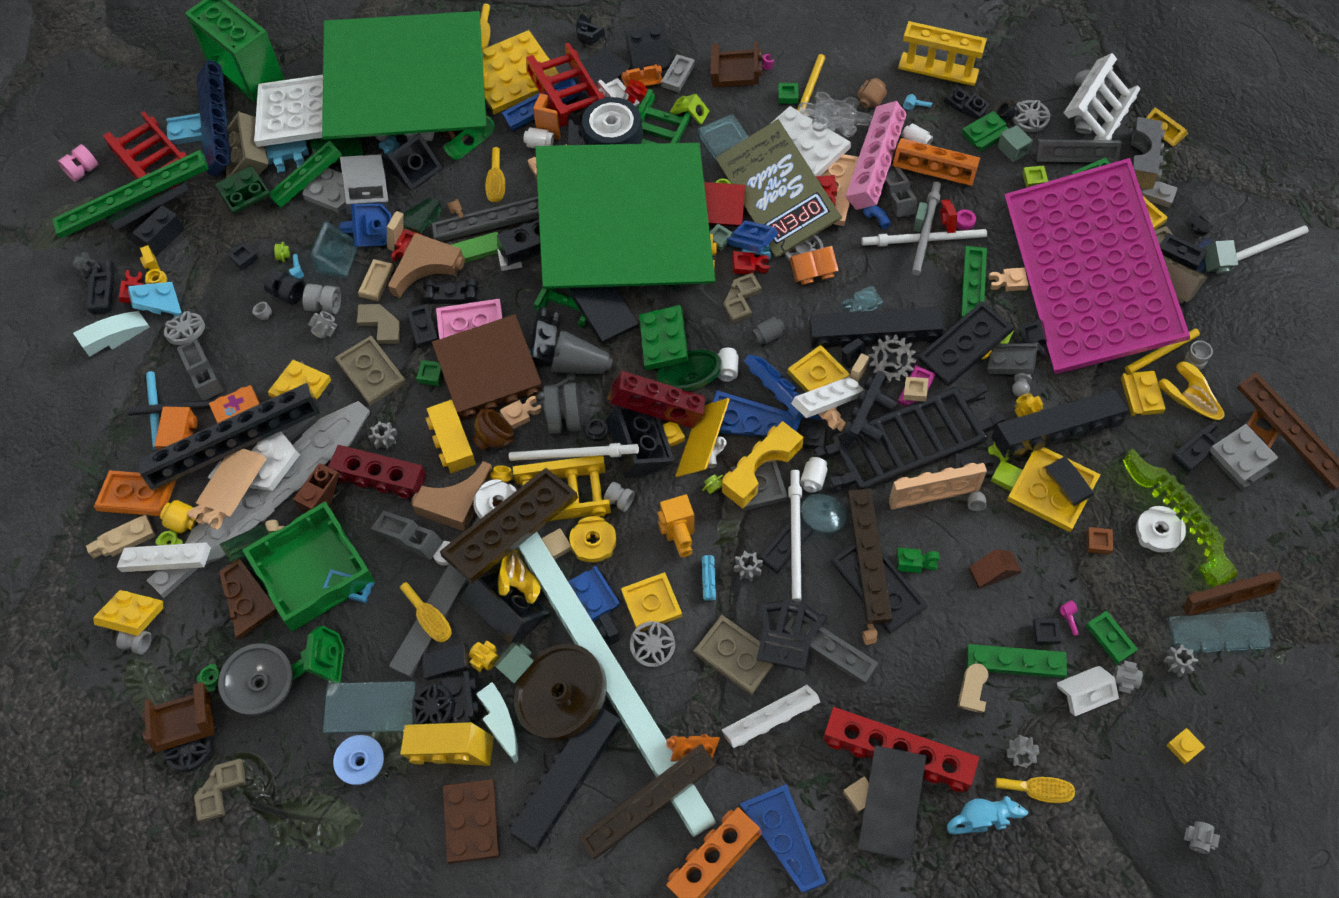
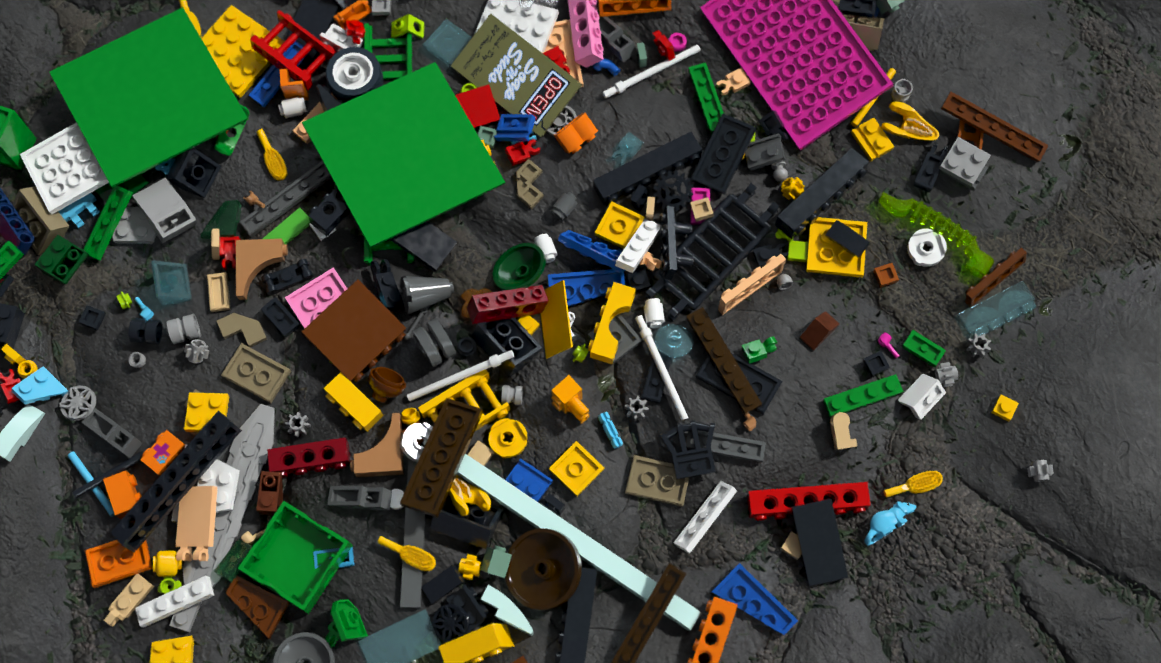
camera: 25 degrees left, 10 degrees up
blue piece [339,204,392,247] -> none
green plate [416,360,443,386] -> none
light nougat plate [500,396,542,429] -> none
light grey wheel [630,621,675,667] -> none
green plate [639,305,689,371] -> none
orange hinge [666,734,720,762] -> none
light grey bar [912,182,941,276] -> none
light grey gear [1007,735,1039,768] -> none

